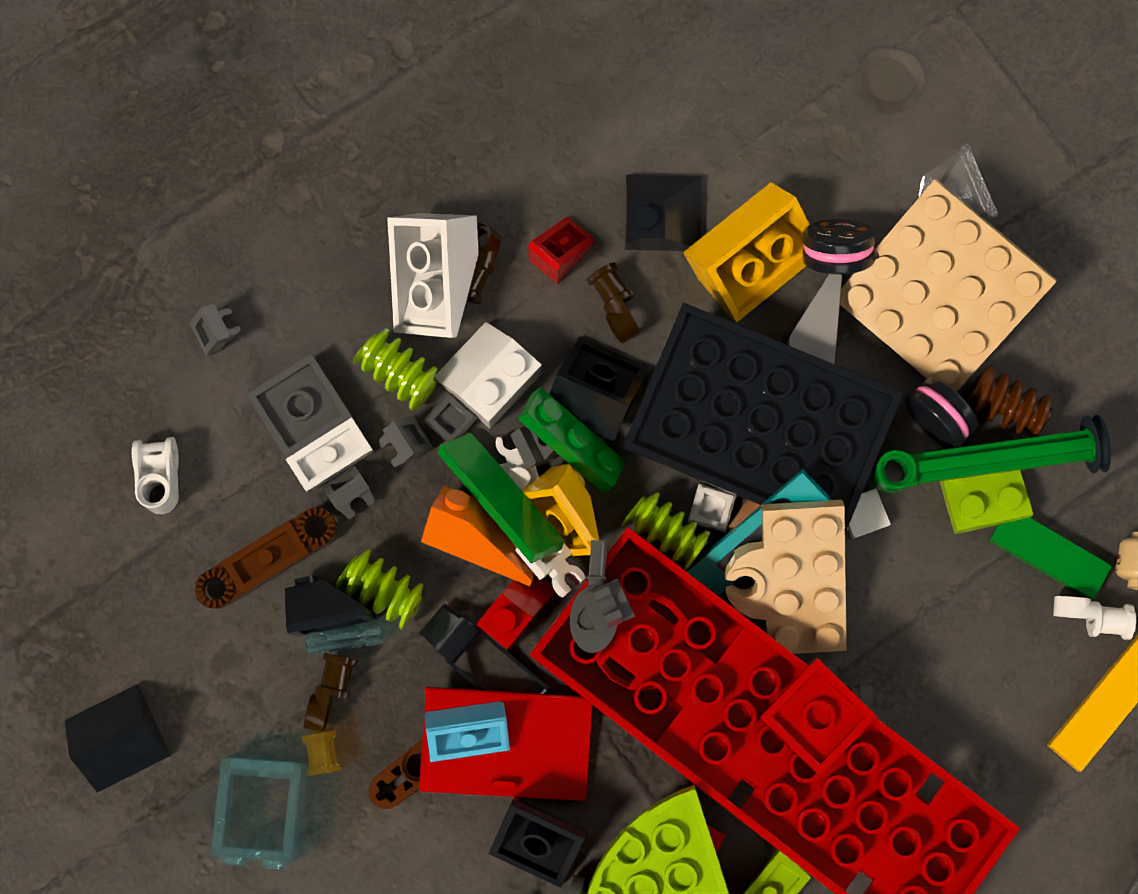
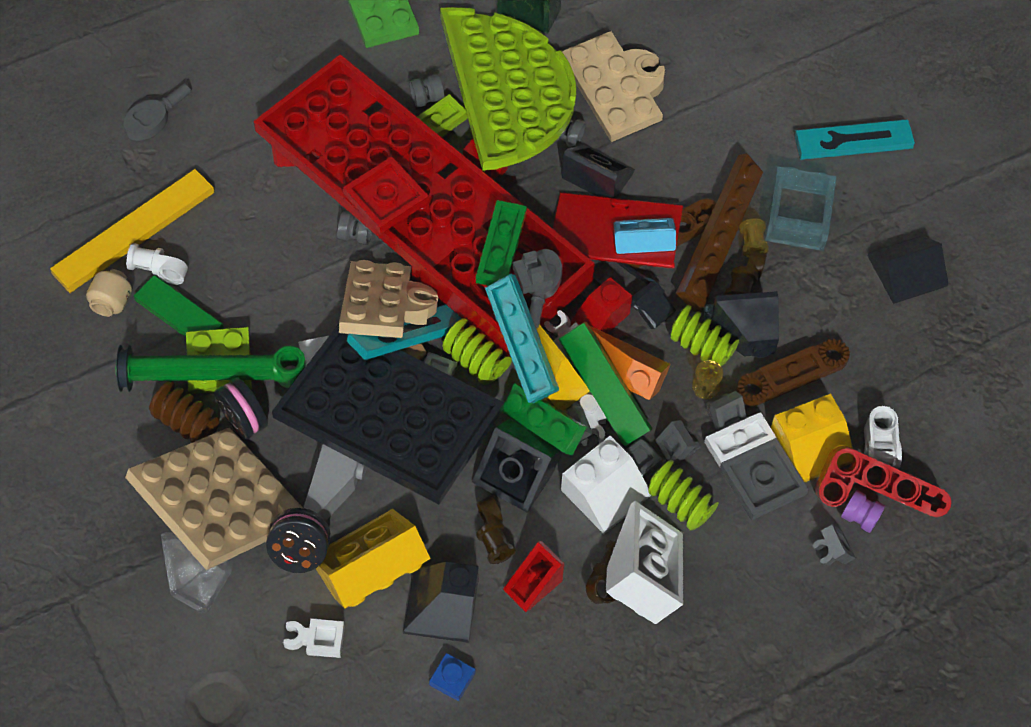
camera: 175 degrees left, 20 degrees down
none -> white plate [283,619,345,658]
none -> blue plate [429,653,476,701]
none -> green plate [476,200,527,286]
none -> teal tile [485,274,560,403]
none -> reddish brown plate [676,153,763,311]
none -> clear yellow bush [692,360,723,400]
none -> yellow slope [771,393,853,482]
none -> red beam [815,446,951,517]
none -> medium lavender wheel [841,490,886,534]

